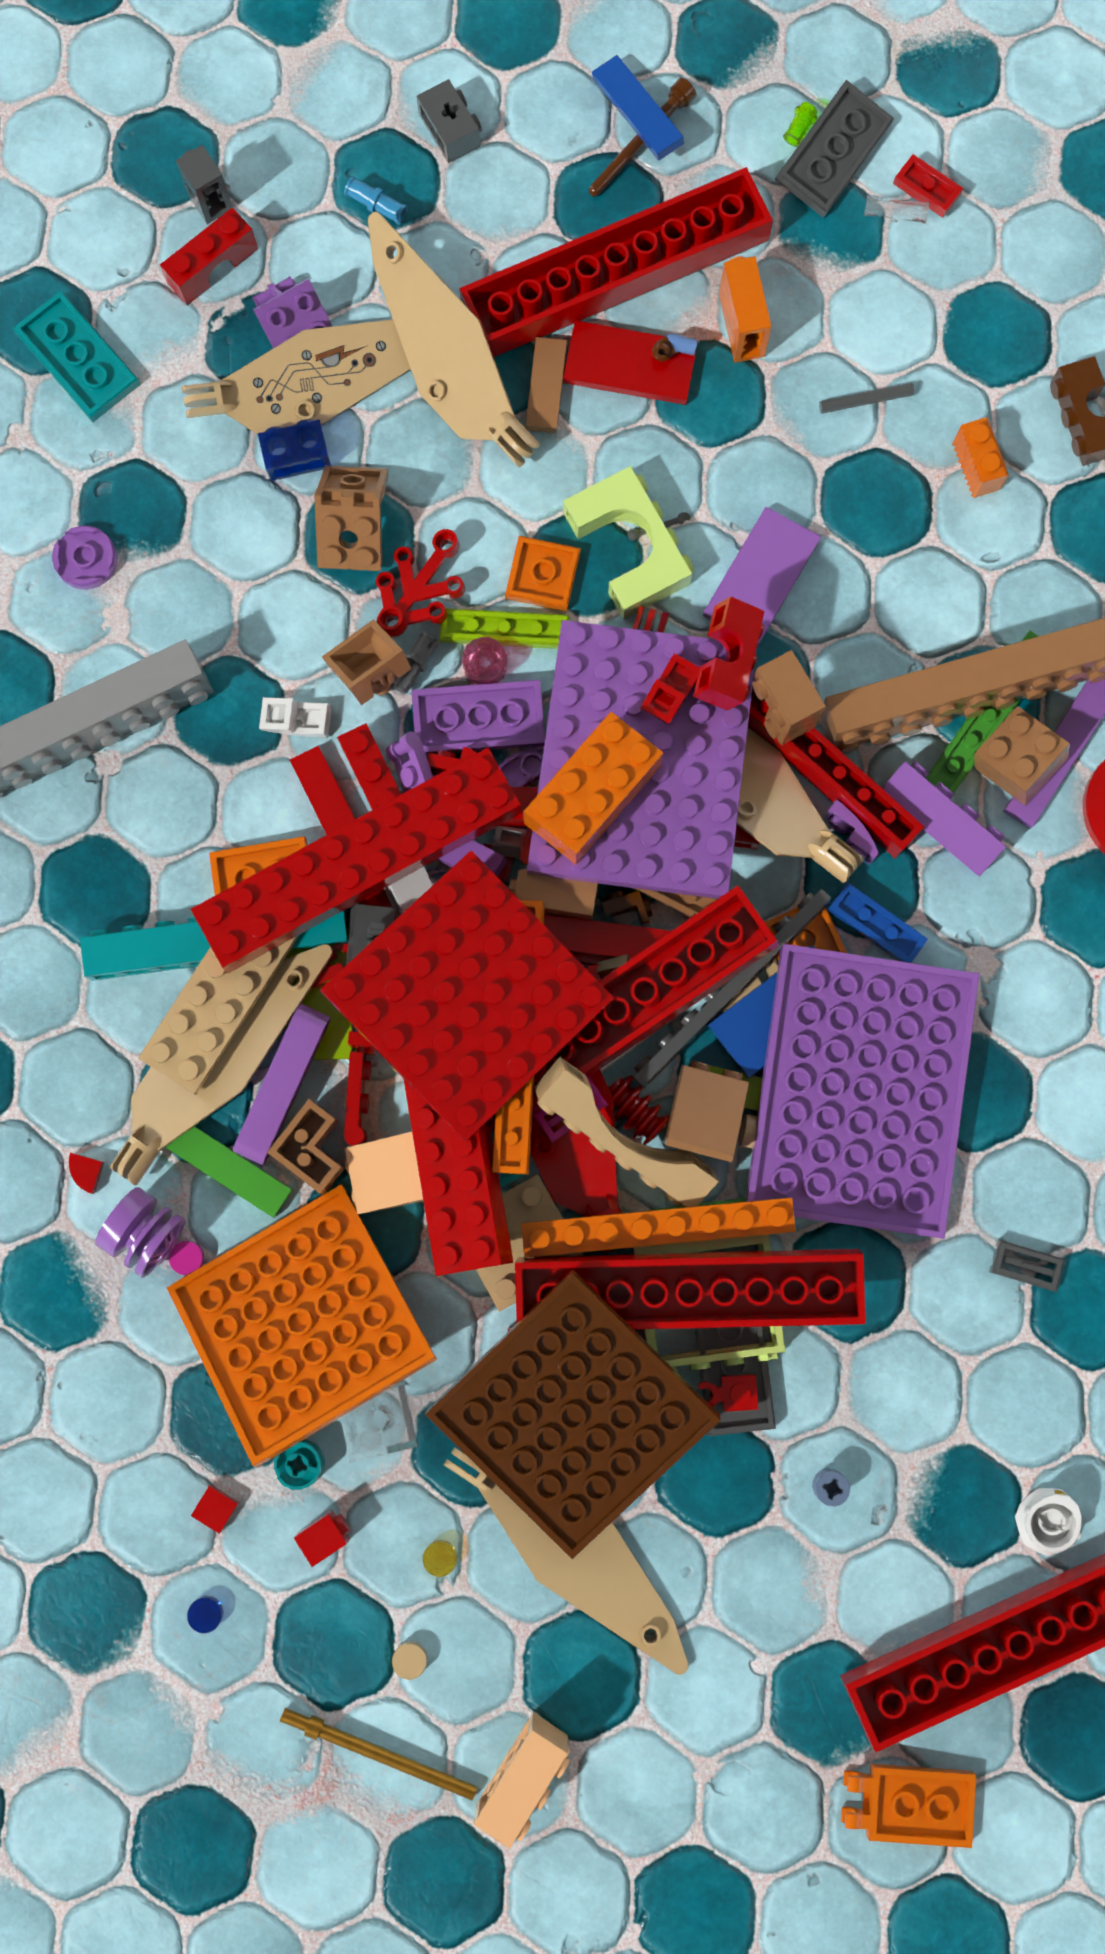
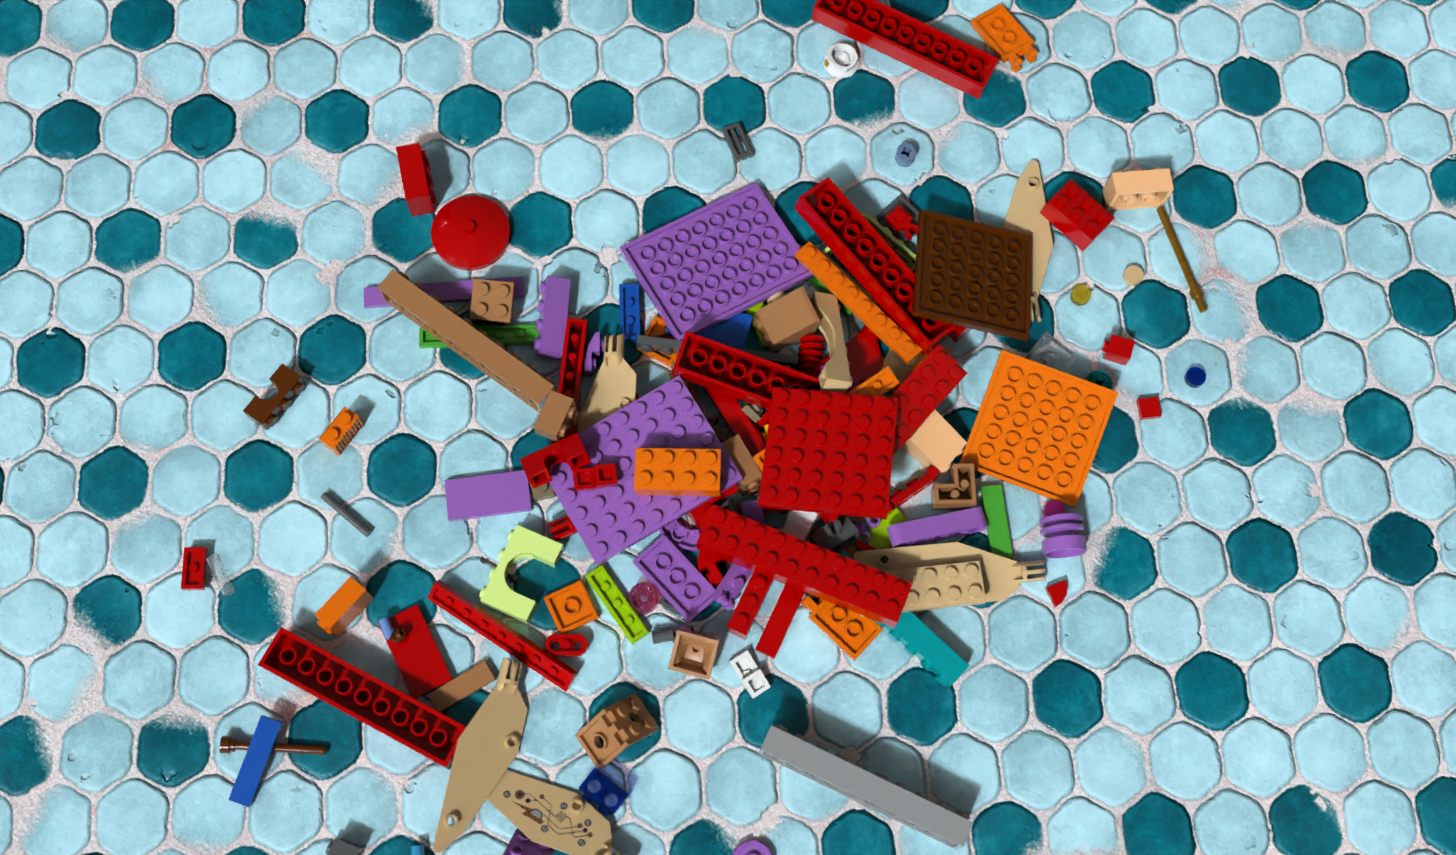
camera: 135 degrees left, 10 degrees down
red plant [375,529,465,638] -> none
dark grey tile [775,80,894,218] -> none
clear neon green pin [783,102,818,147] -> none
none -> red plate [427,579,578,691]
none -> red plate [545,634,588,657]
none -> red brick [1040,179,1115,251]

